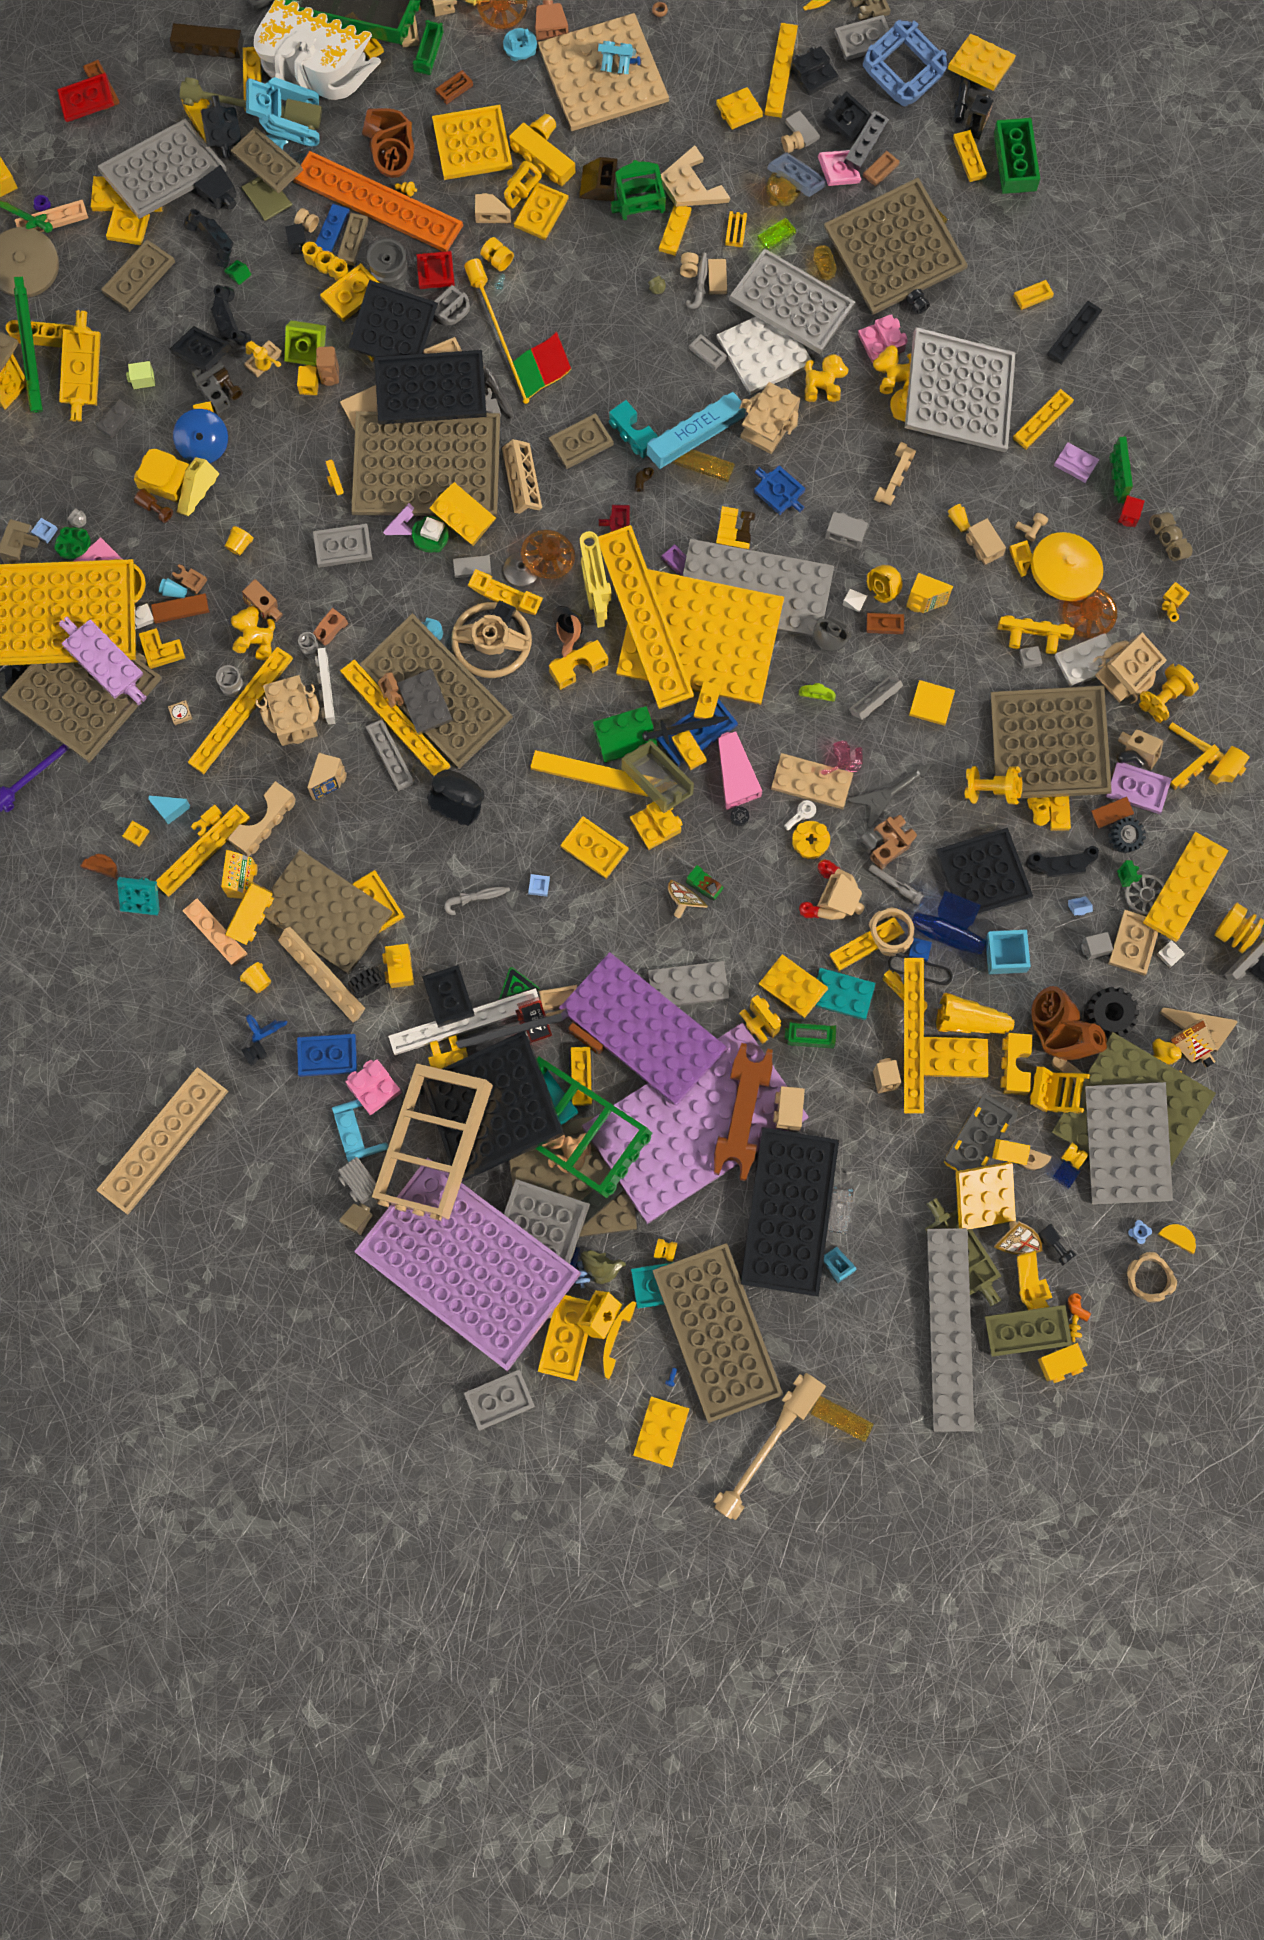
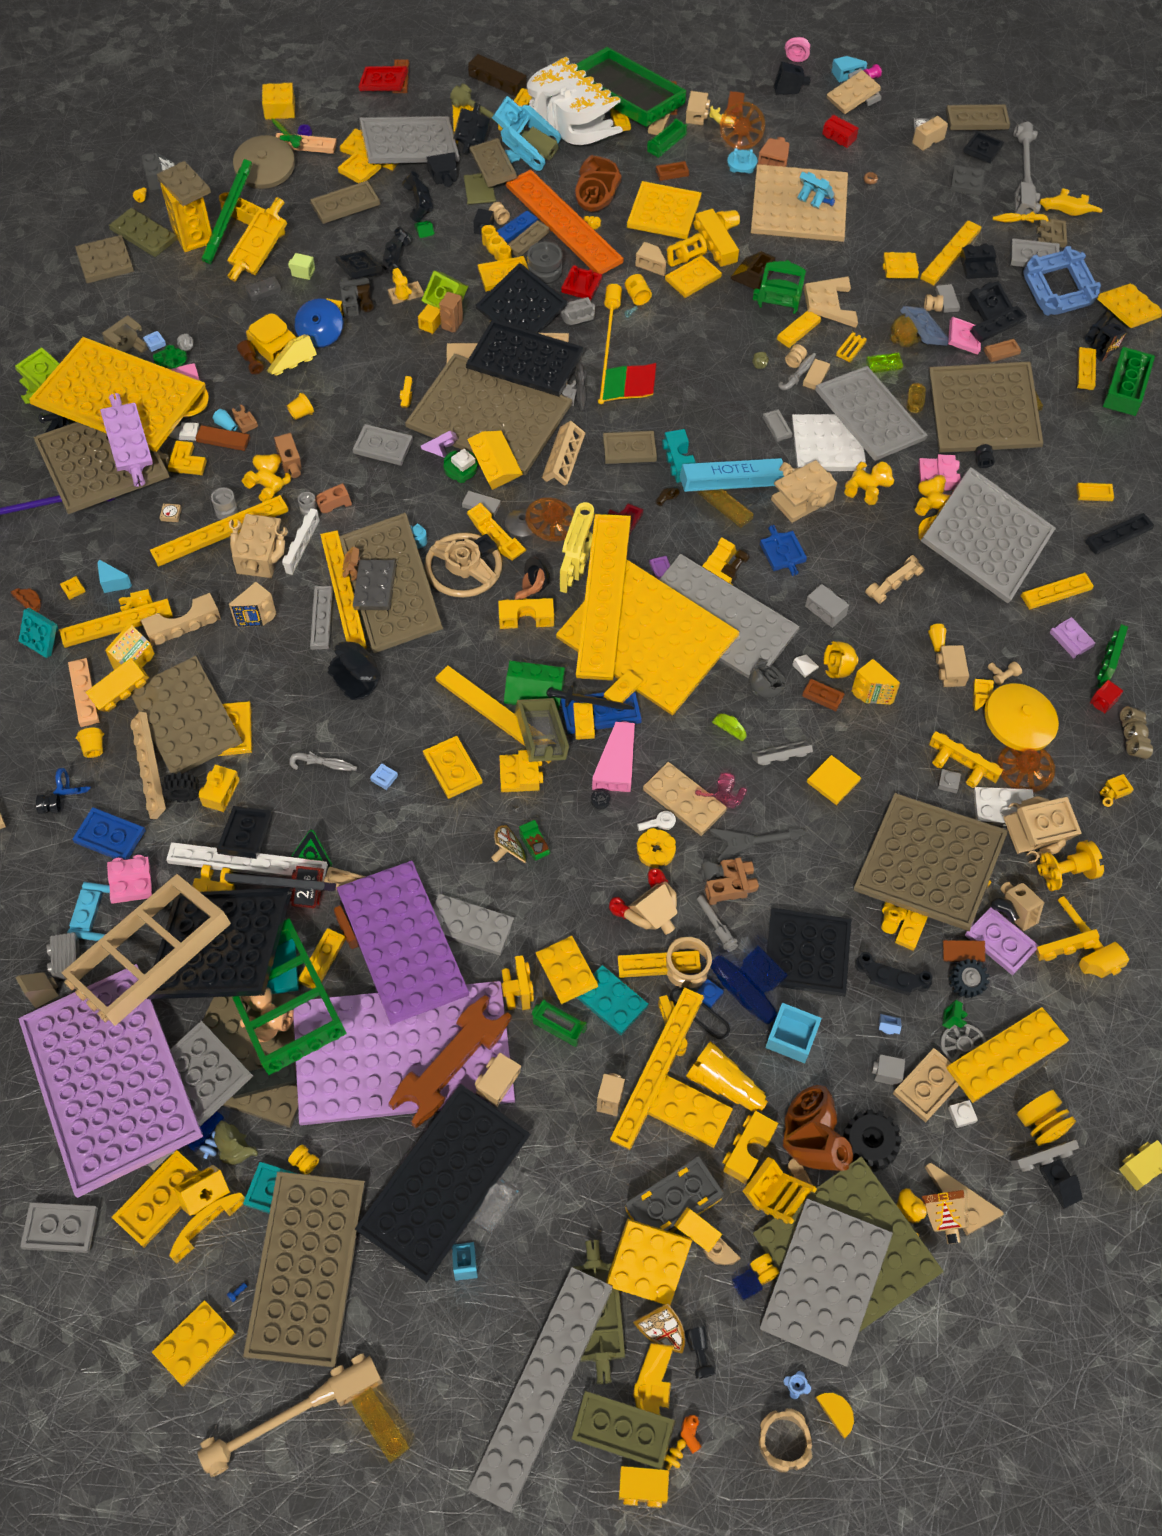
camera: 25 degrees right, 15 degrees down
yellow piece [965,766,1022,805] -> none

